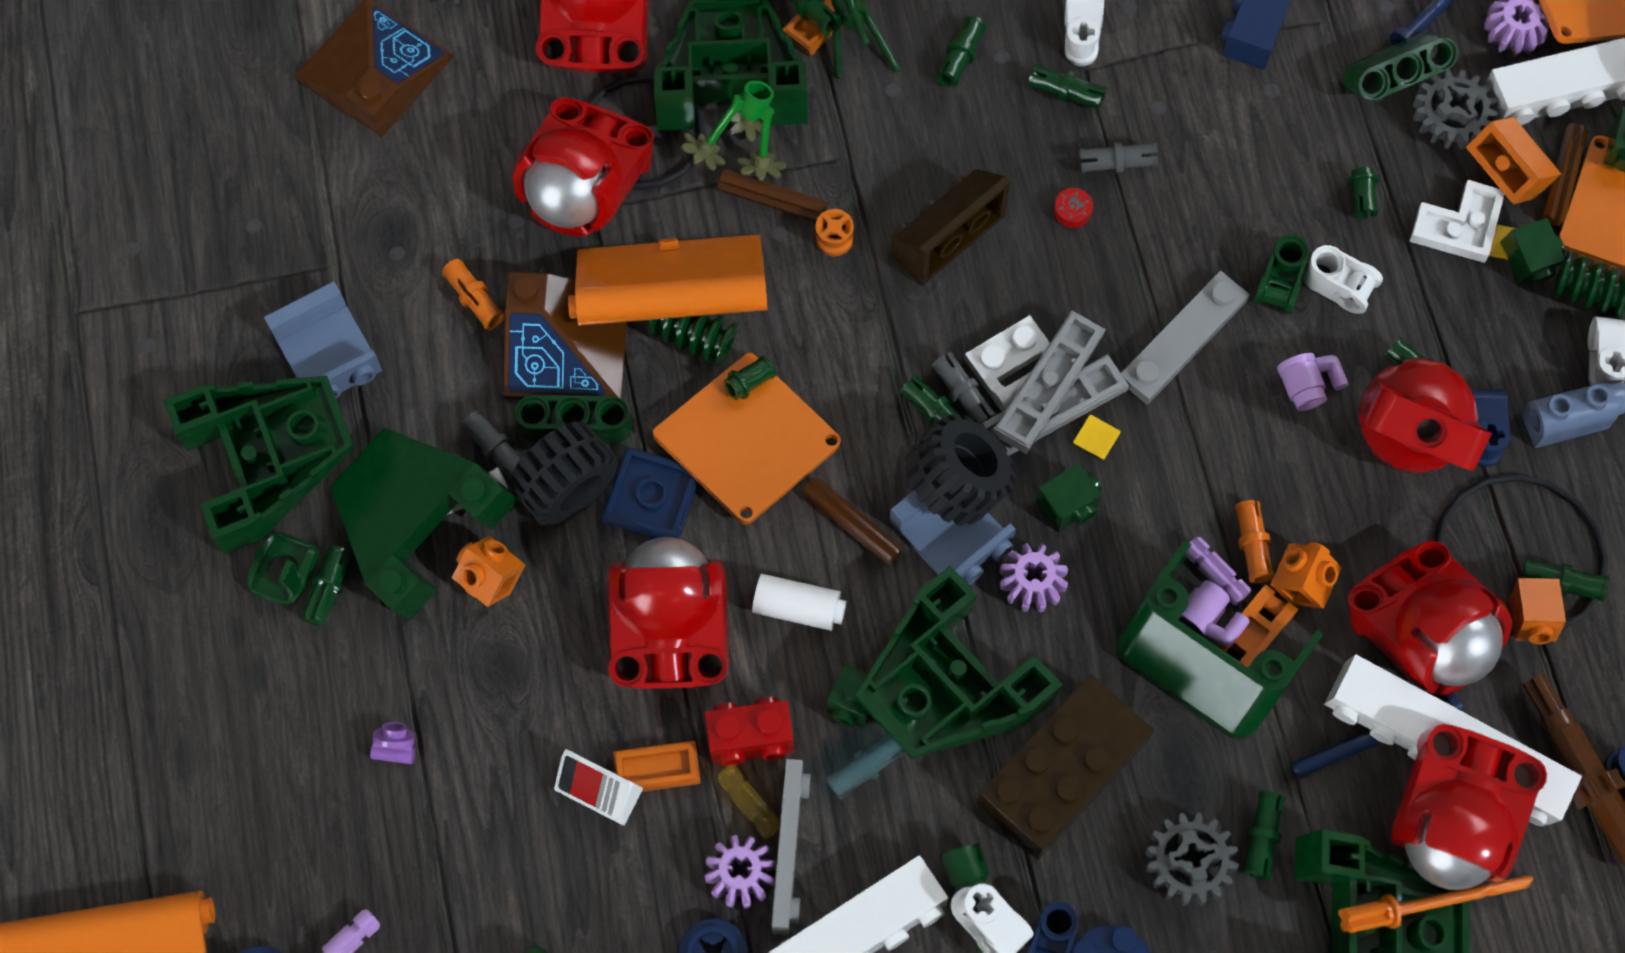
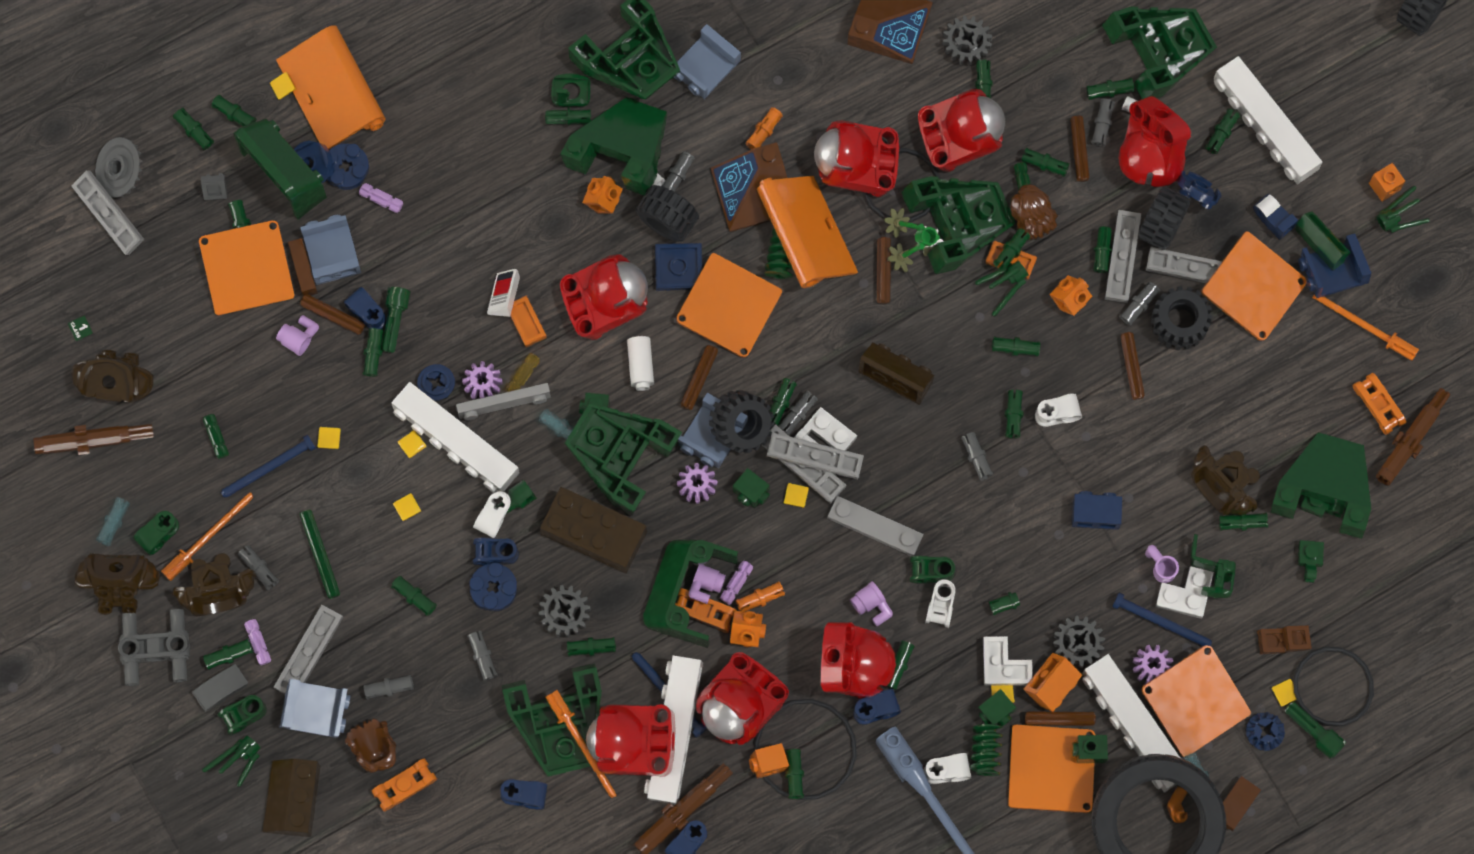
camera: 70 degrees right, 5 degrees up
medium lavender plate [370,722,415,764] -> none
dark green beam [514,395,633,444] -> none
red brick [705,697,794,766] -> none
dark green pin [724,355,776,400] -> none
orange wheel [815,209,854,257] -> none
red tile [1054,188,1093,228] -> none
dark green beam [1343,32,1458,100] -> none

